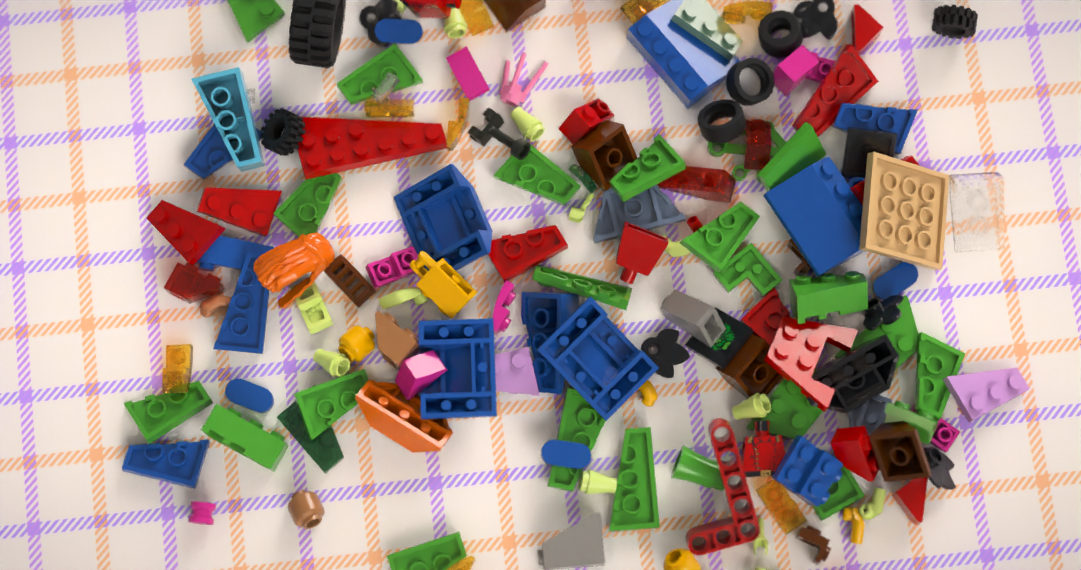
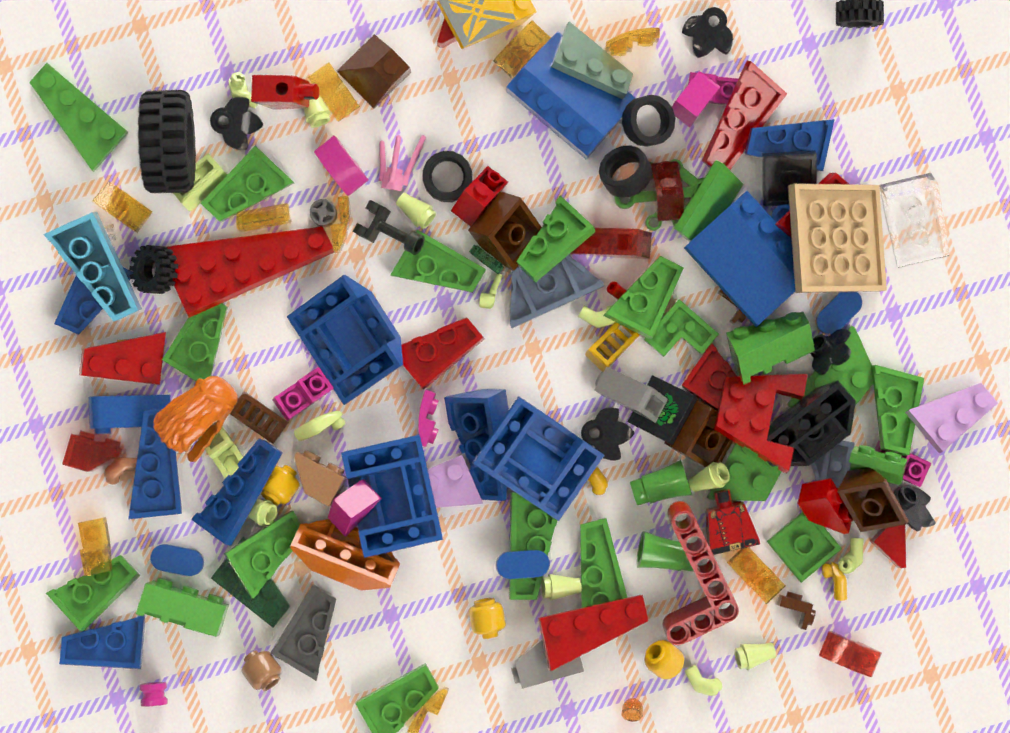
camera: 10 degrees left, 10 degrees up
red wing [146,200,226,265] -> none
clear pin [371,72,400,104] -> none
blue tile [375,19,423,44] -> none
yellow brick [409,251,478,319] -> none
bright green wing [532,265,632,310] -> none
red torso [616,221,669,284] -> none
yellowish green hand [753,518,768,555] -> none
black tyre [758,10,803,58] -> none
blue plate [771,435,843,507] -> none
red slope [851,4,884,55] -> none
none -> clear yellow slope [92,181,153,233]
none -> yellowish green slope [173,153,227,211]
none -> blue wing [191,438,283,546]
none -> dark grey wing [271,584,336,681]
none -> flat silver wheel [310,199,337,227]
none -> black tyre [422,151,472,202]
none -> yellow head [469,598,506,639]
none -> red wing [538,595,648,671]
none -> yellow slope [585,322,640,372]
none -> bright green plant [630,460,692,505]

